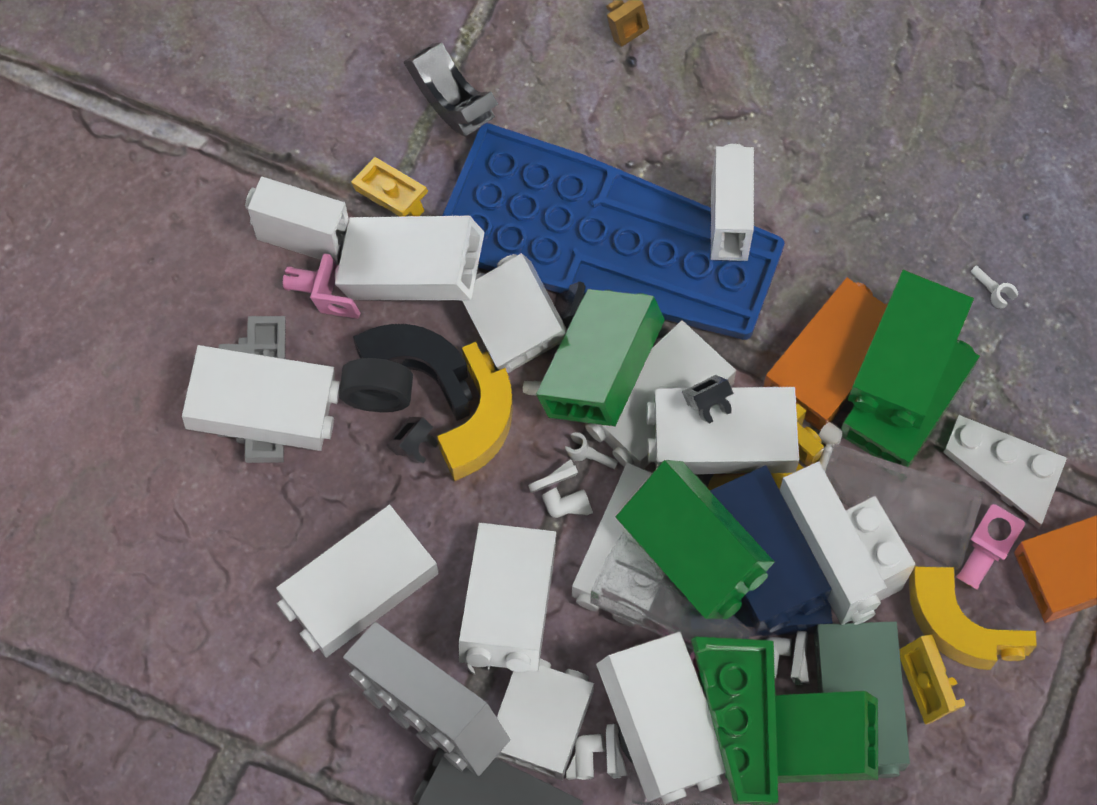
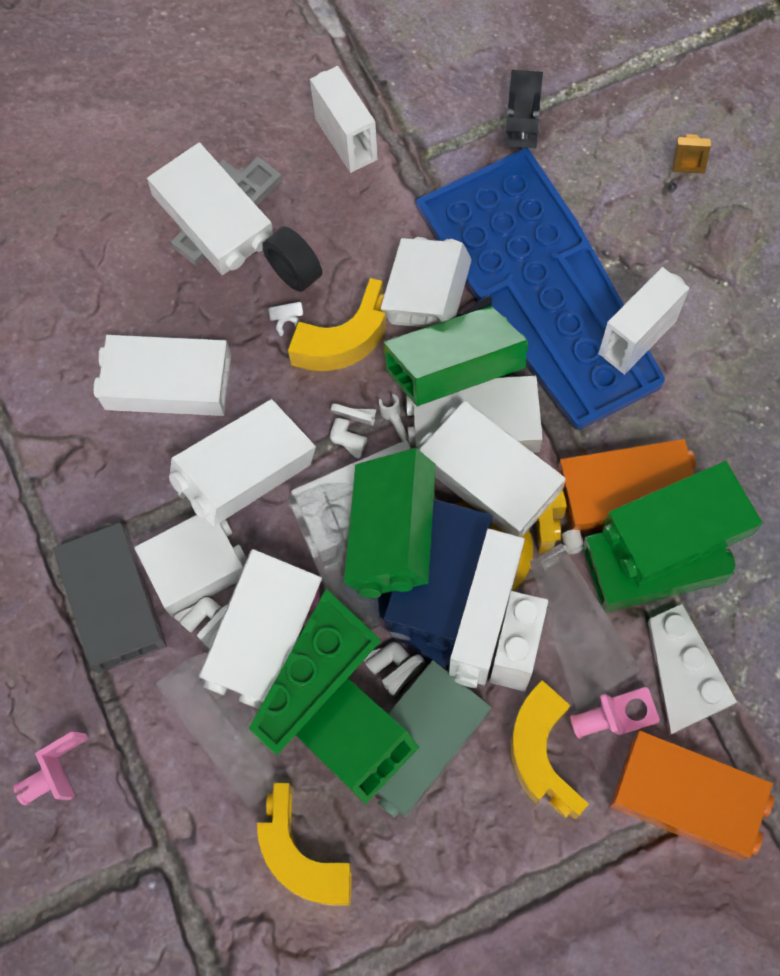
camera: 45 degrees right, 0 degrees up
bright pink bracket [283,254,361,319] -> none
white brick [335,216,485,300] -> none
light grey brick [343,622,511,777] -> none
yellow plate [351,157,428,217] -> none
black arch [353,324,473,421] -> none
black tile [682,375,734,424] -> none
yellow plate [899,634,965,725] -> none

